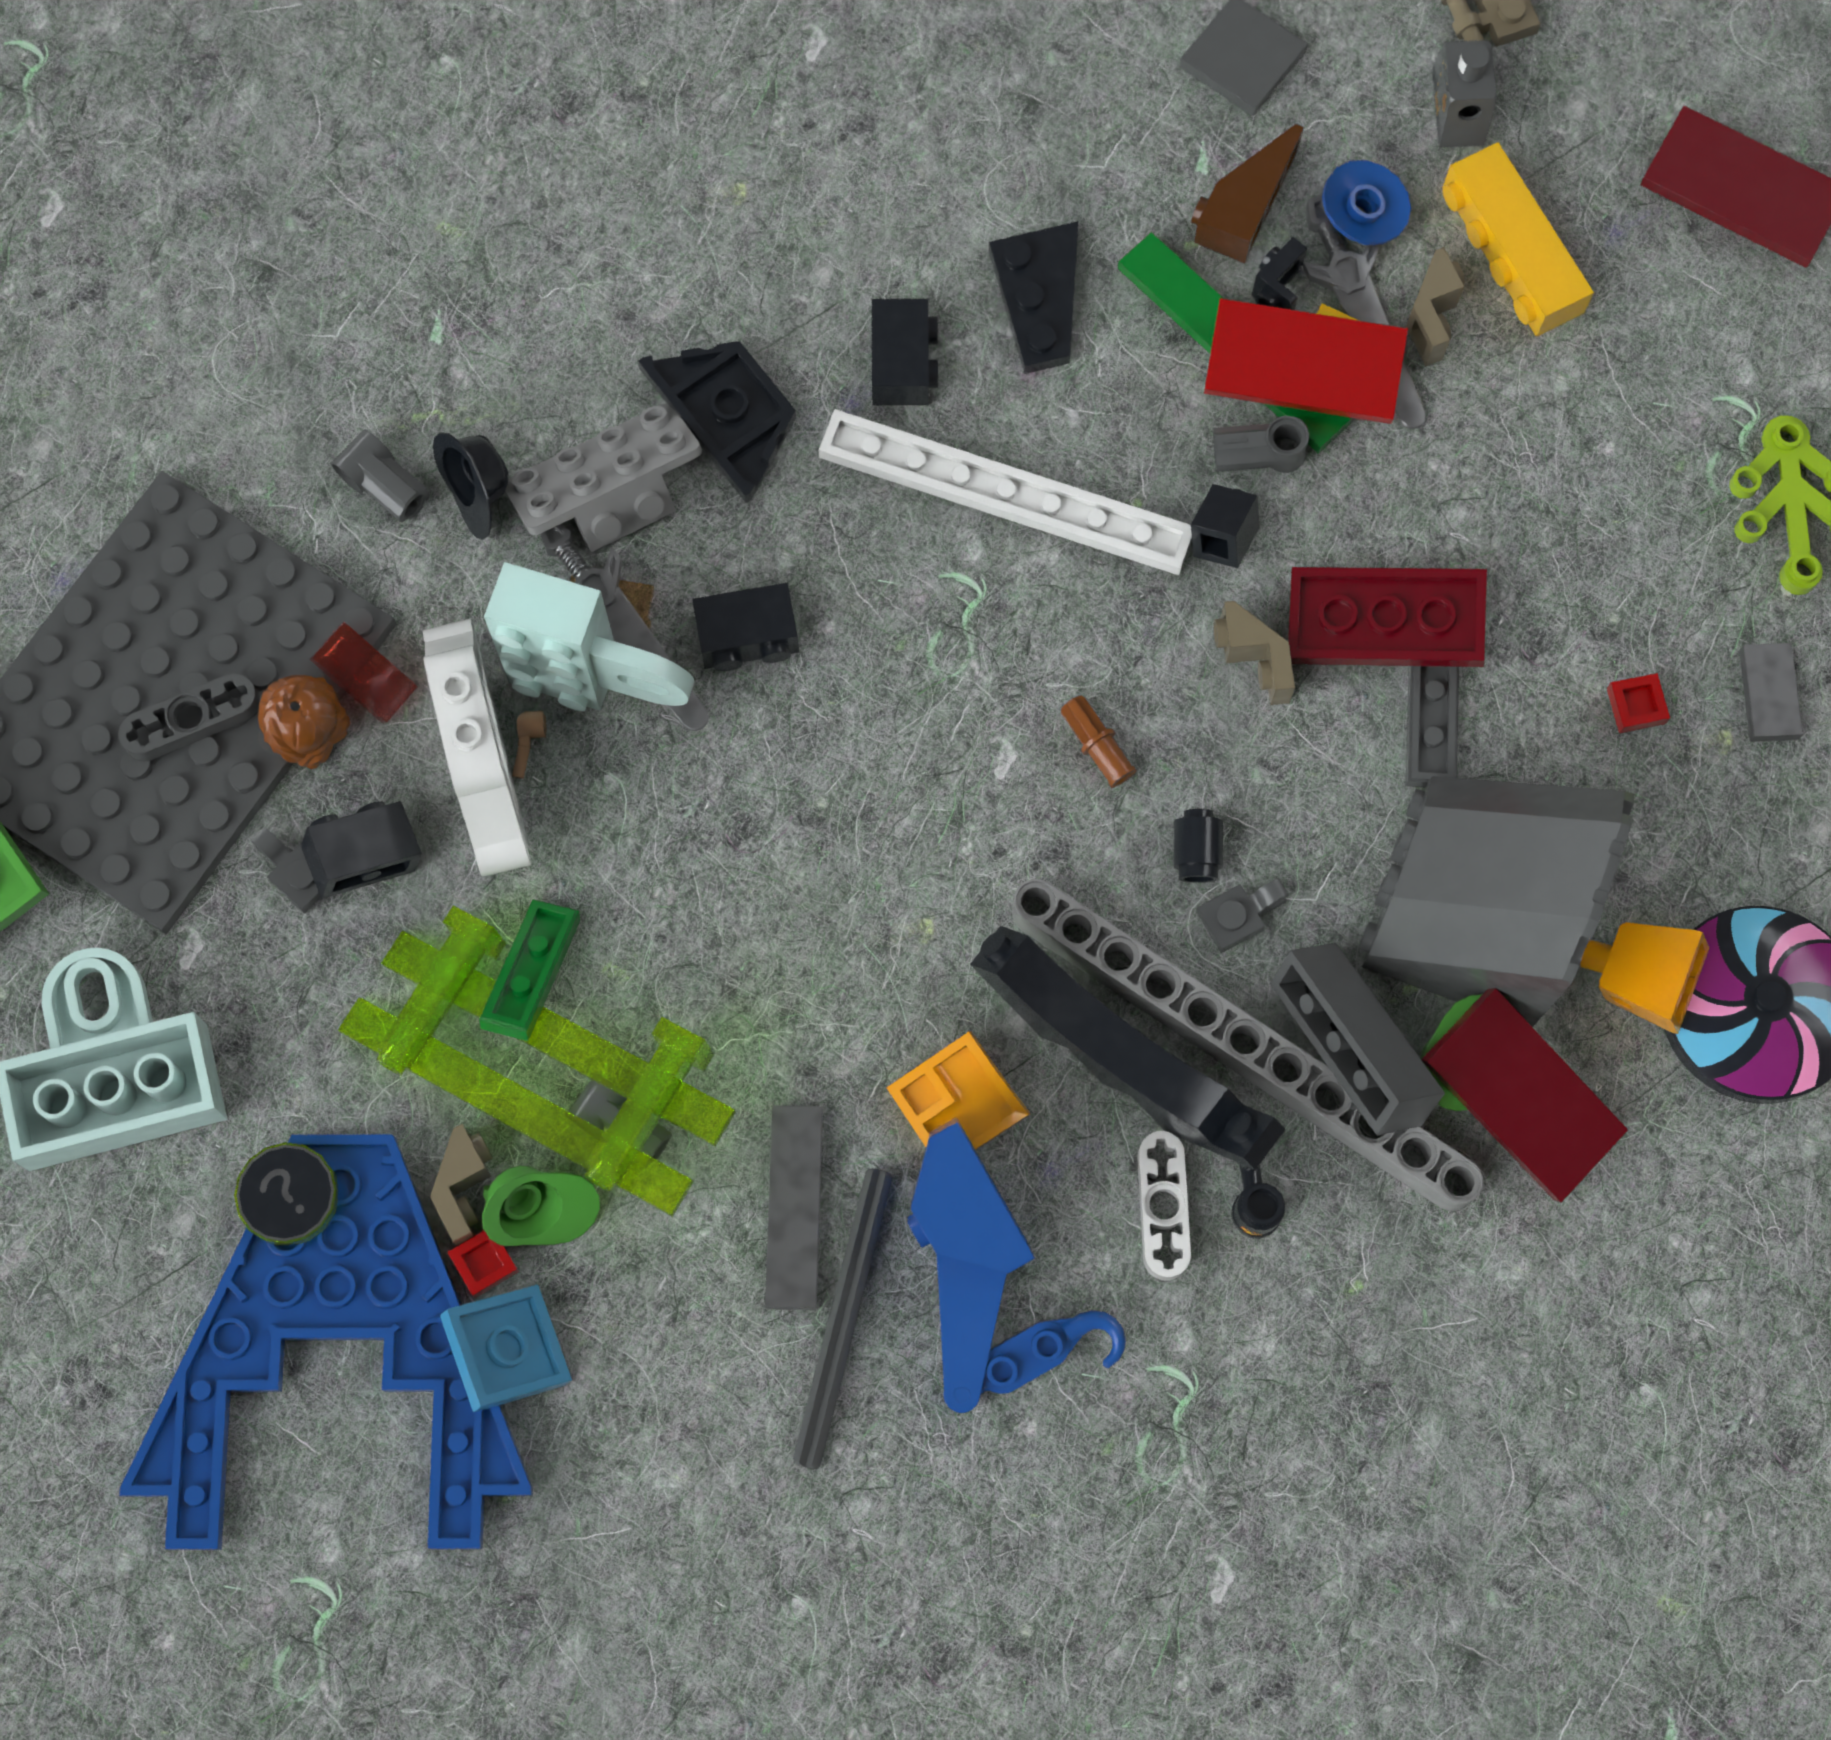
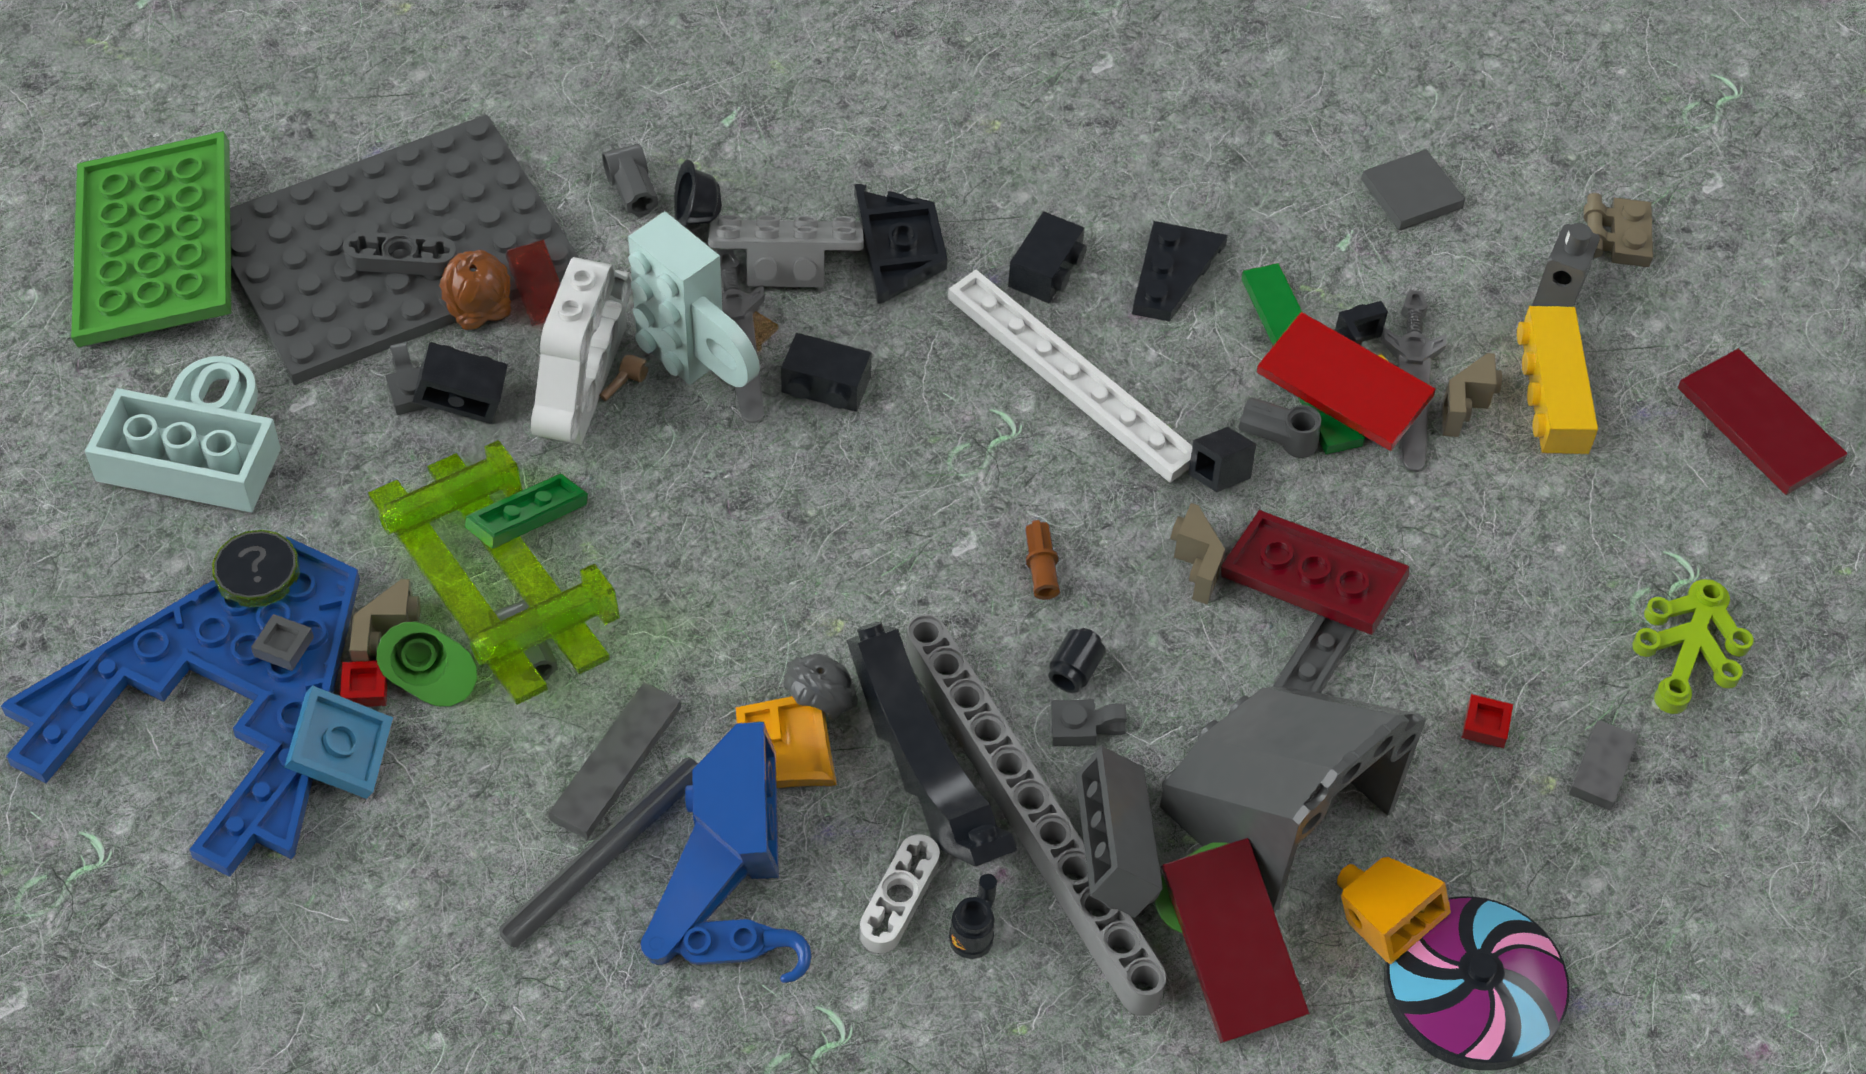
camera: 25 degrees right, 20 degrees down
reddish brown slope [1191,124,1304,264] -> none
blue dish [1322,160,1411,245] -> none
none -> dark grey plate [251,614,314,671]
none -> dark grey hair [784,653,858,720]

